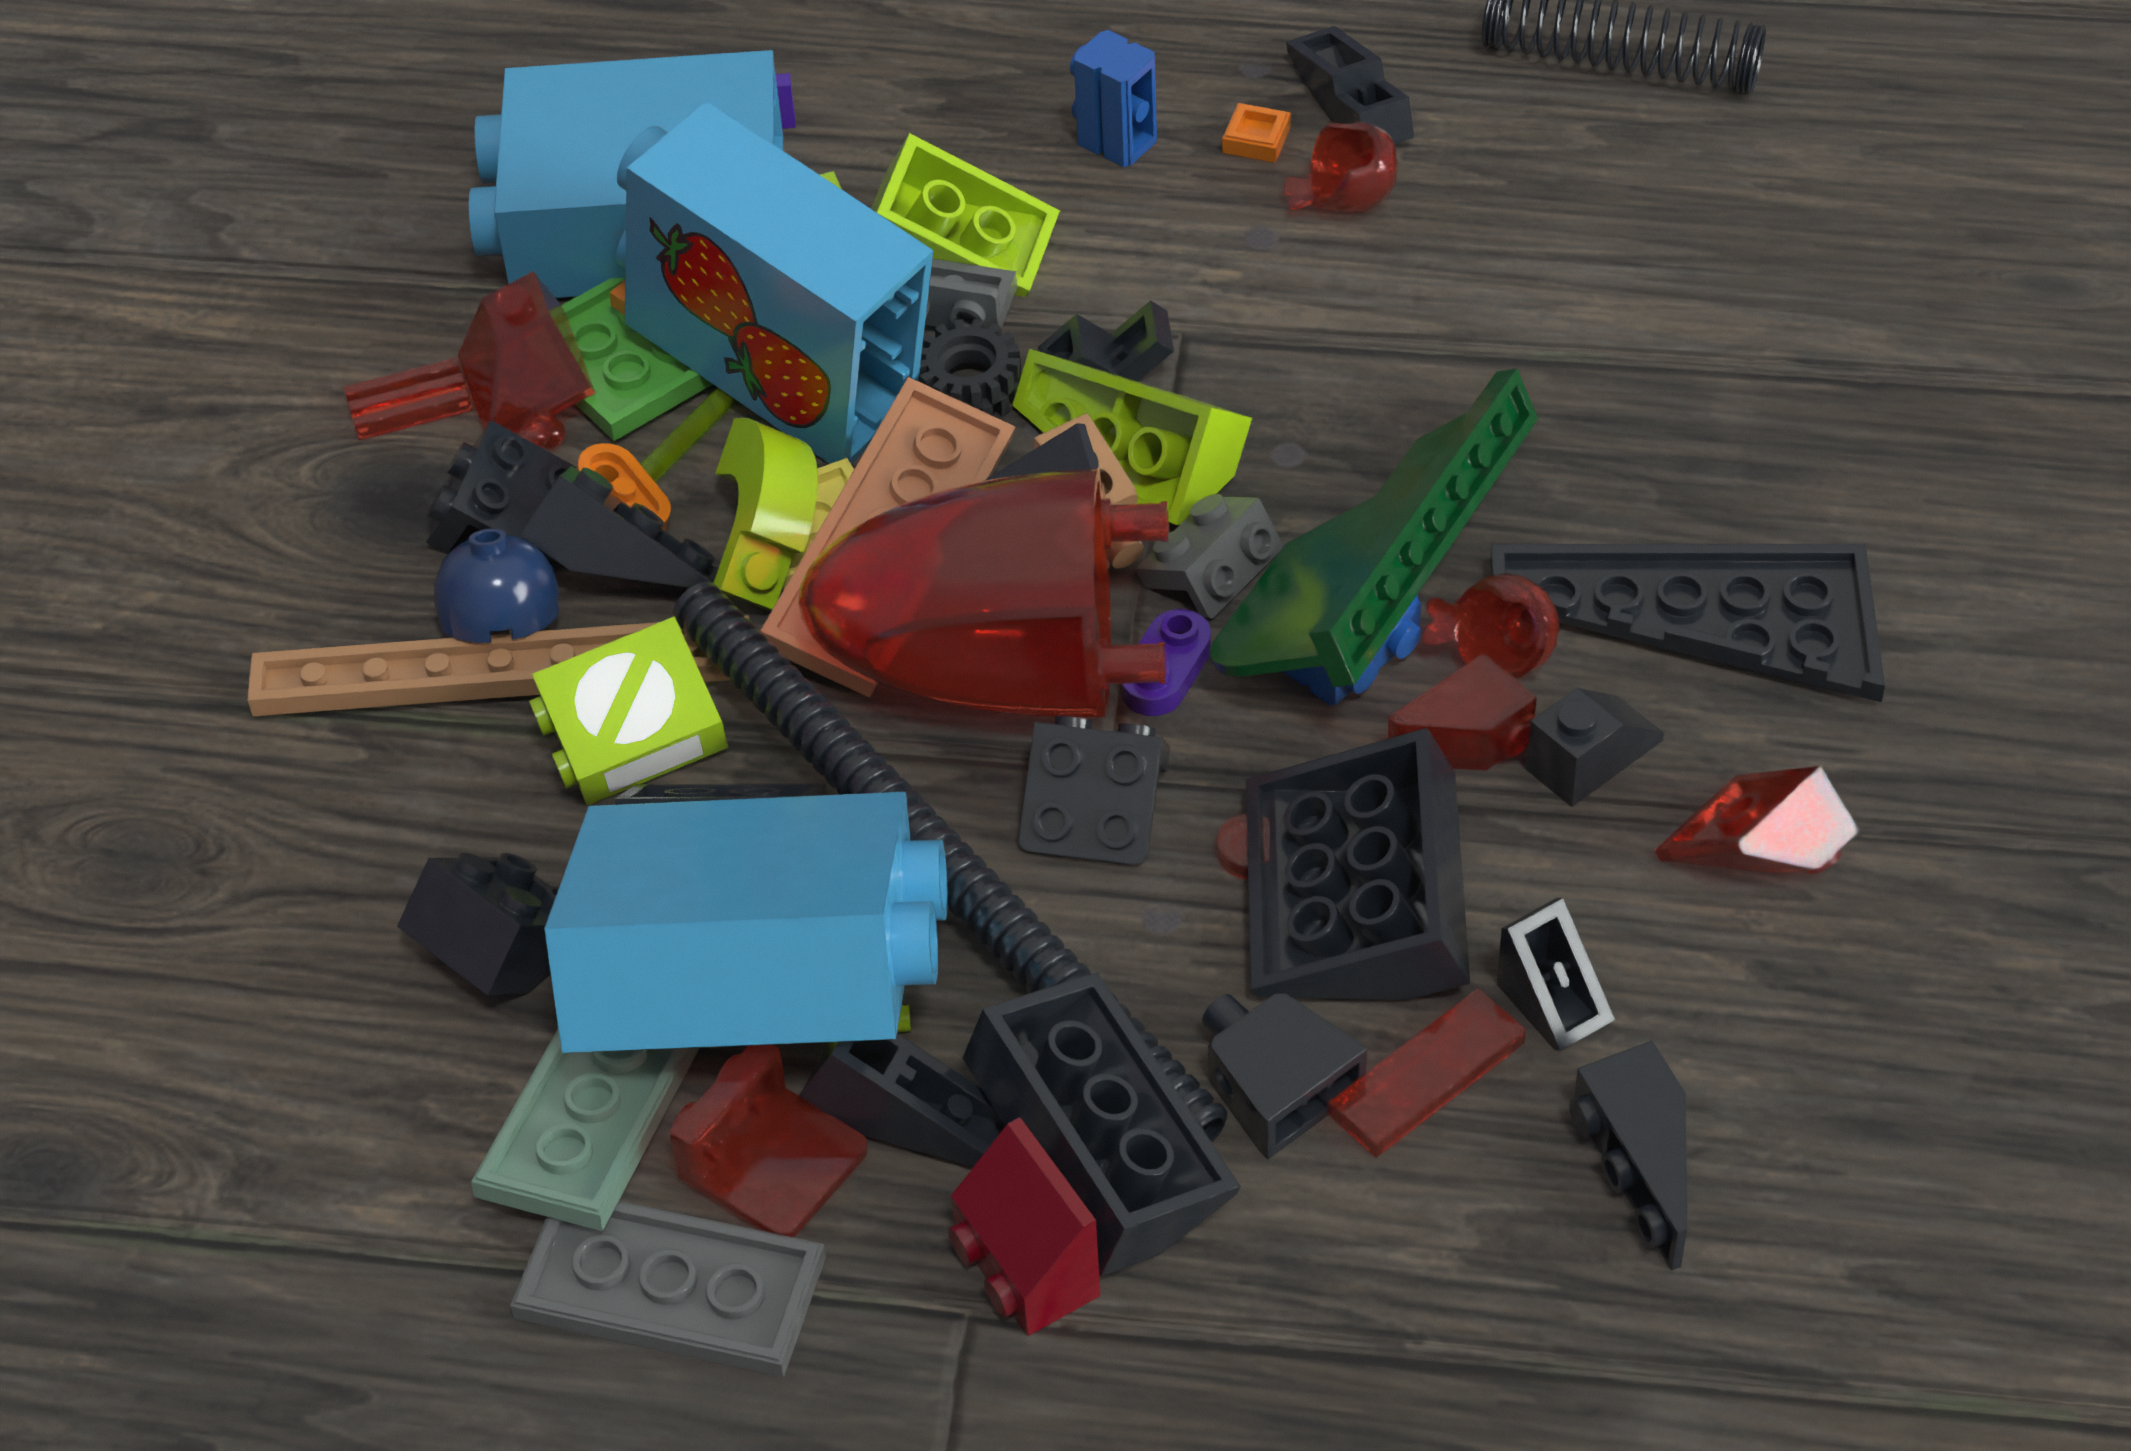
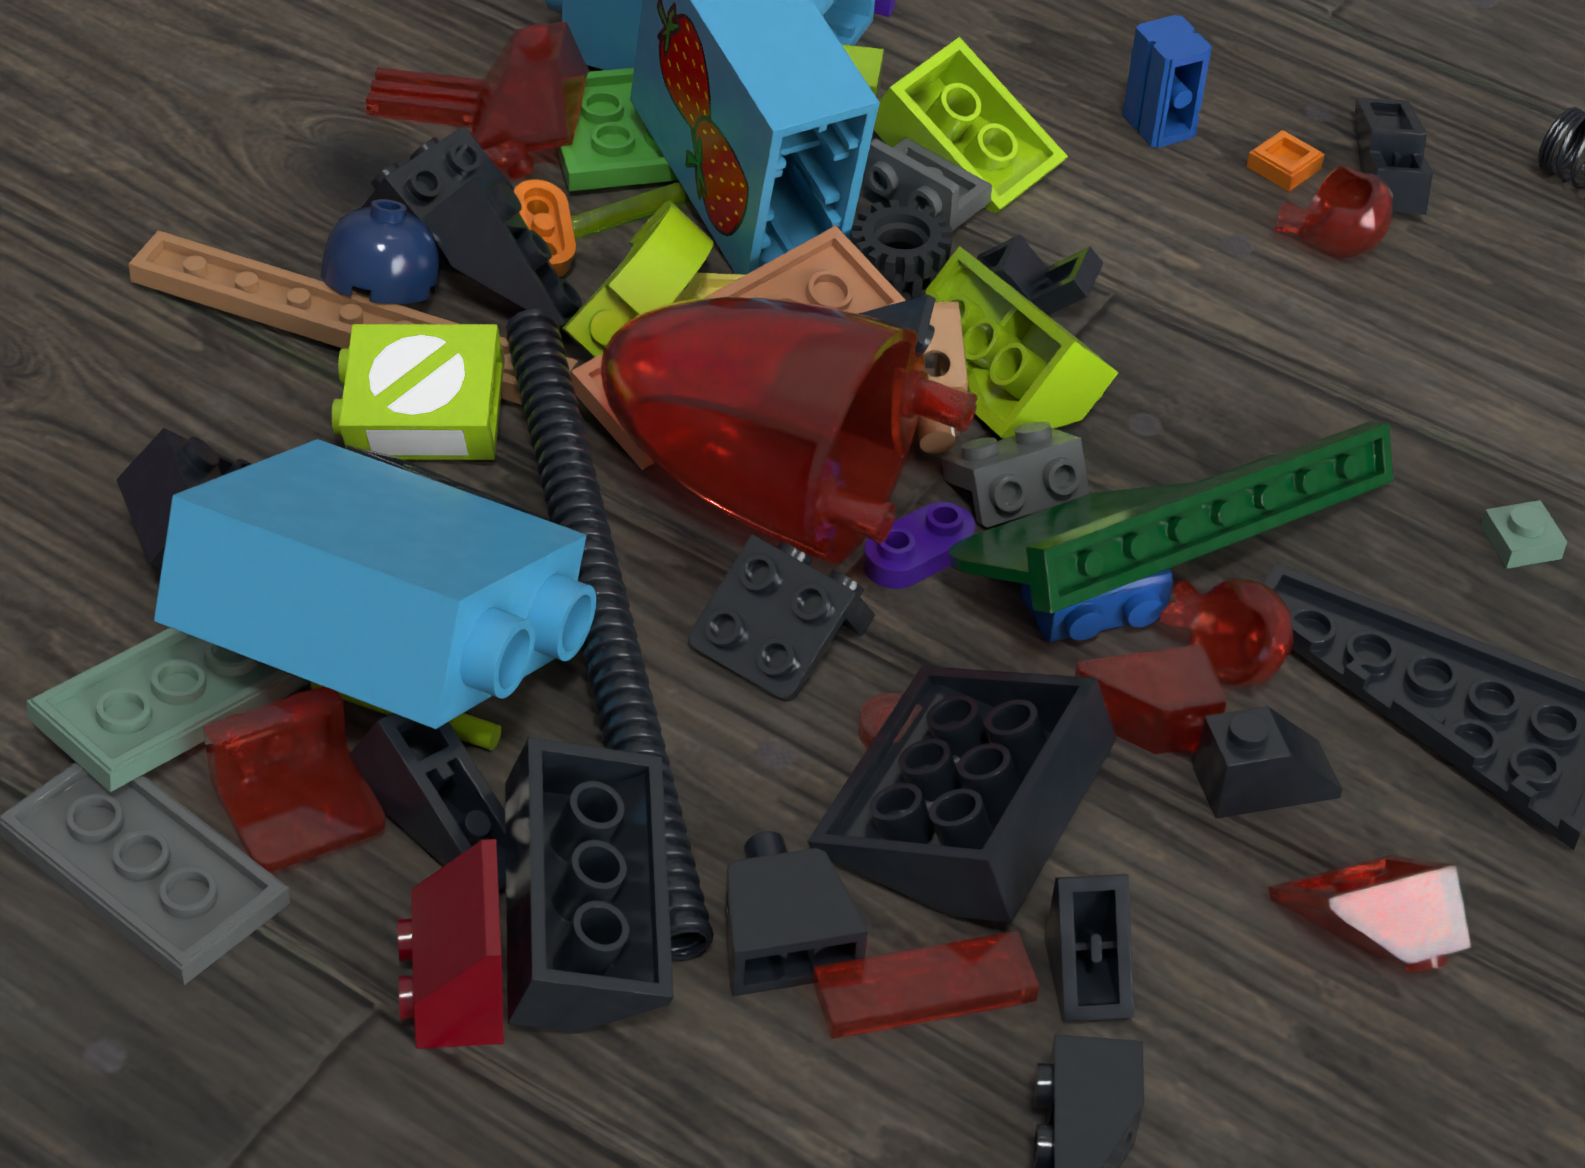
camera: 20 degrees right, 5 degrees down
none -> sand green plate [1480,500,1567,569]

